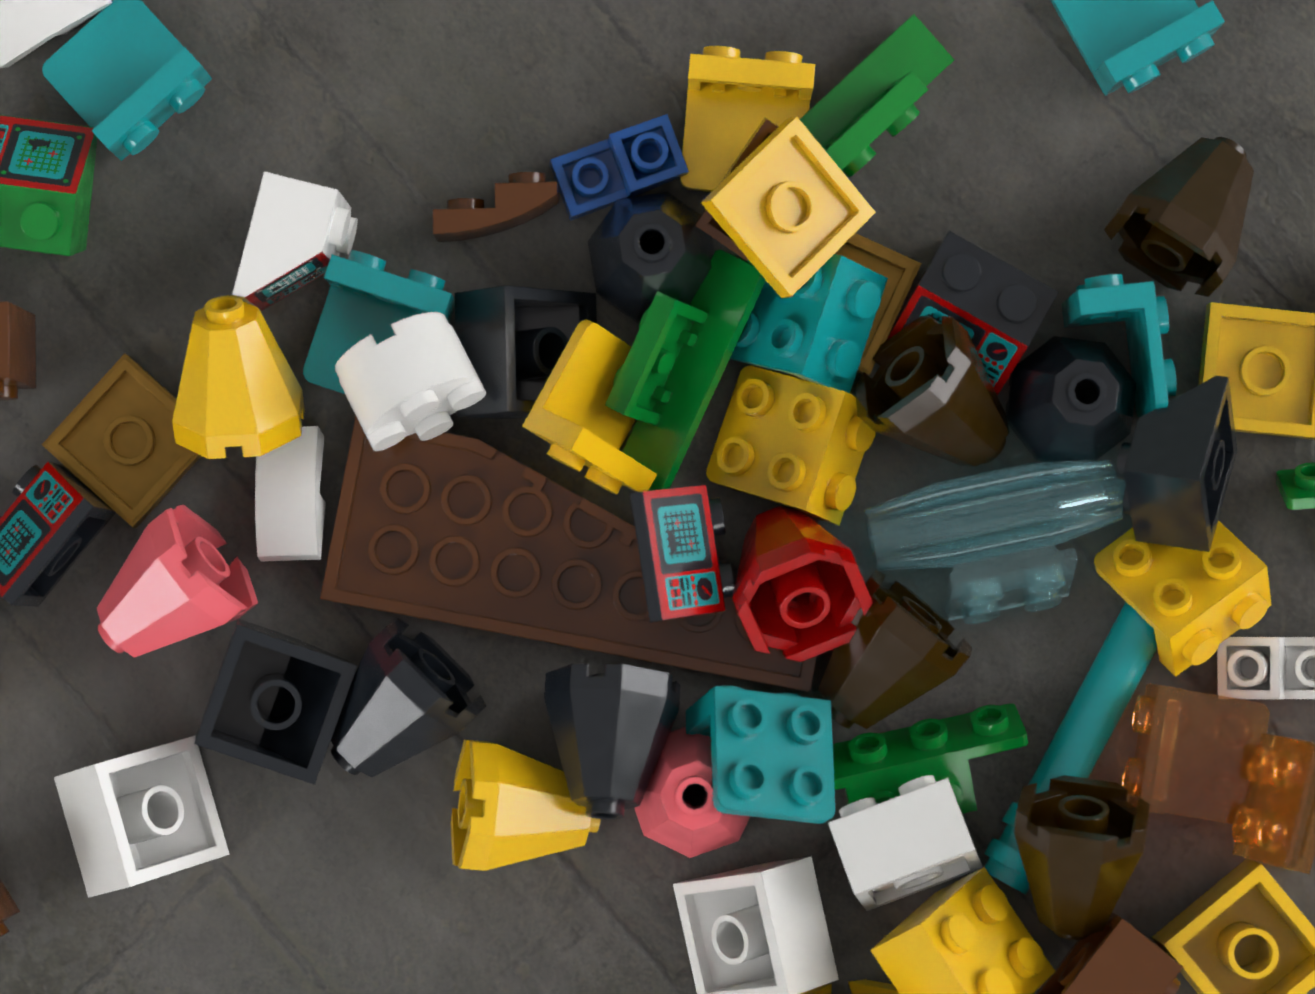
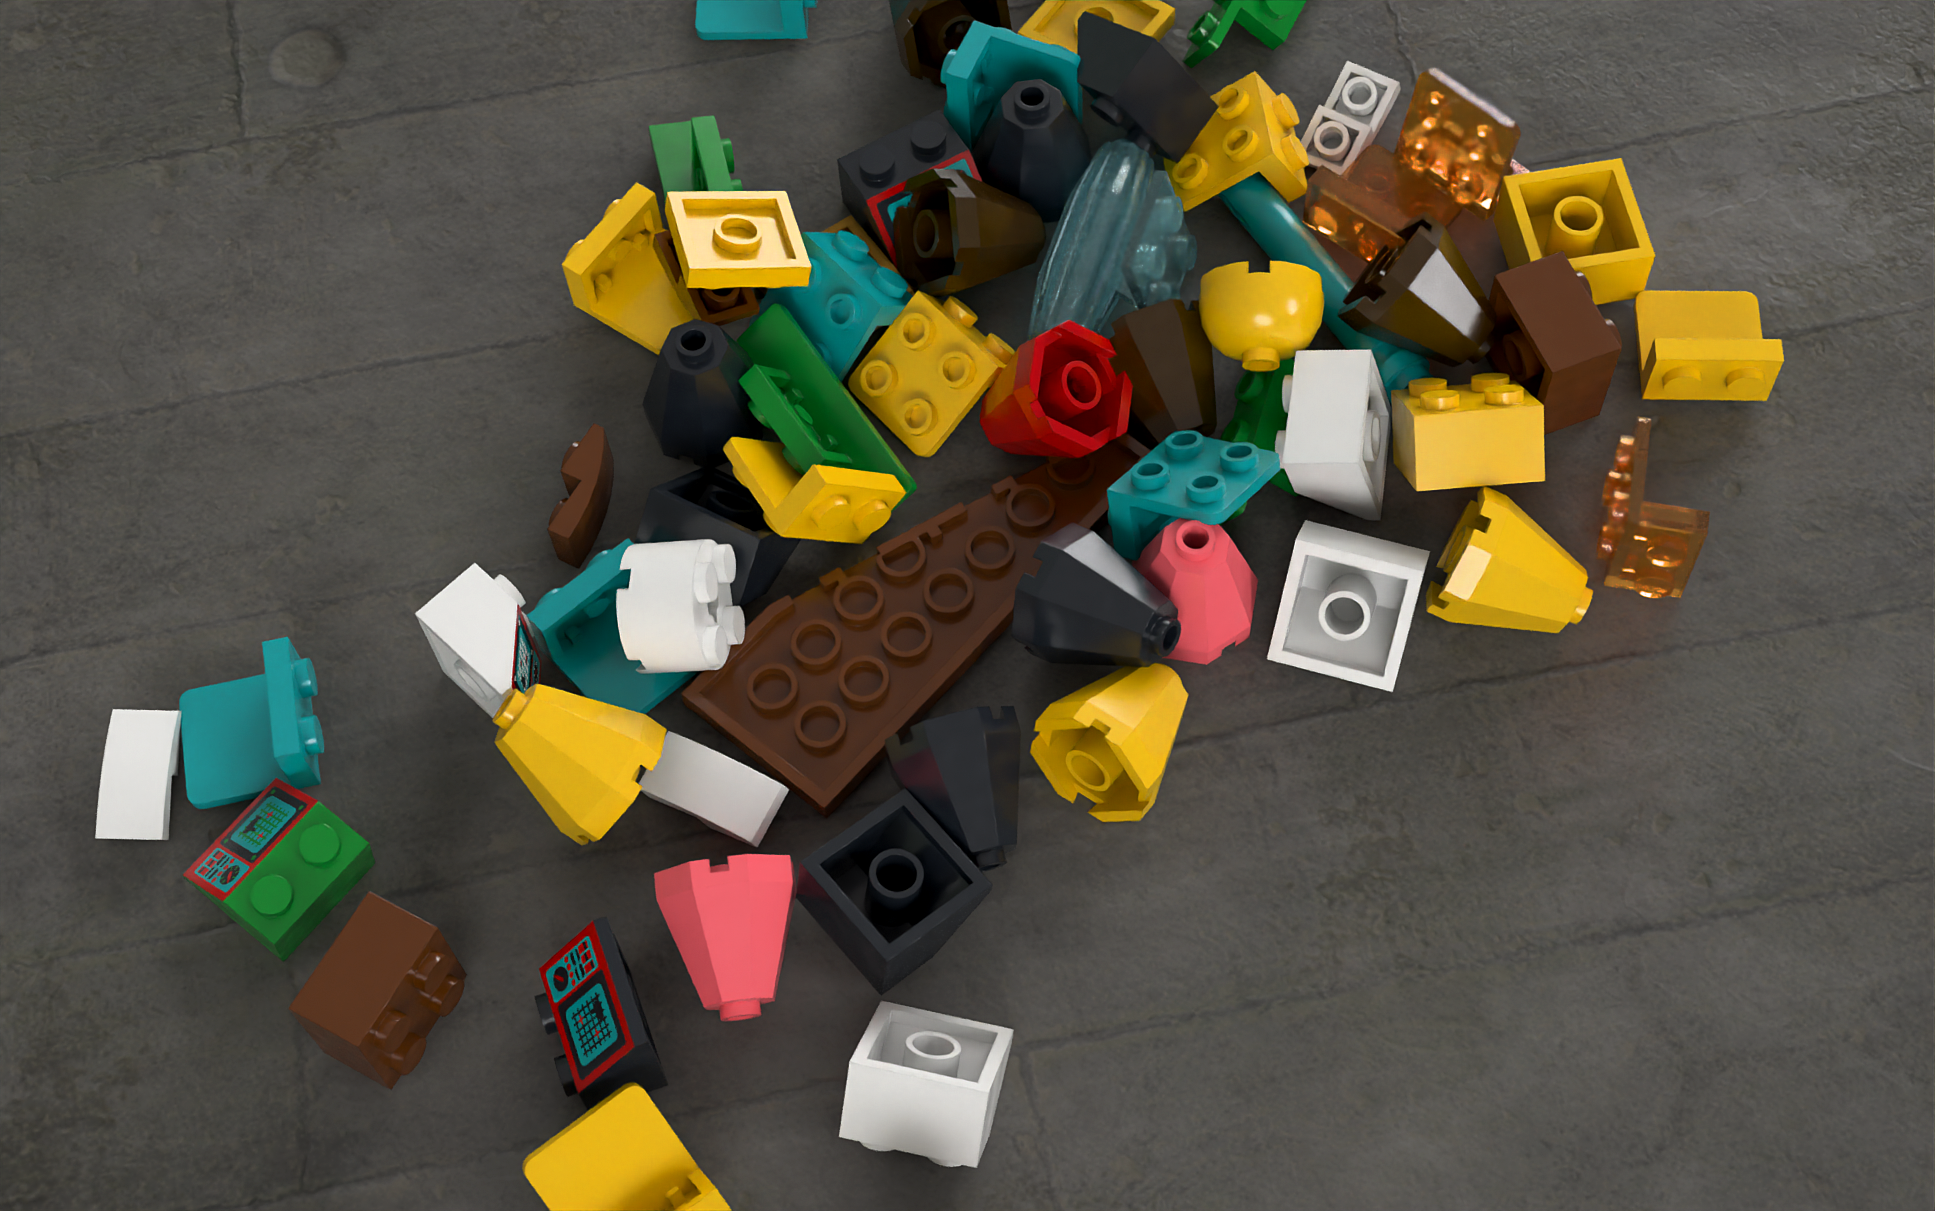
camera: 60 degrees left, 25 degrees down
pearl gold tile [42,353,201,528] -> none
blue slope [549,114,689,221] -> none
slope [630,485,734,623] -> none
none -> yellow cylinder [1199,261,1324,372]

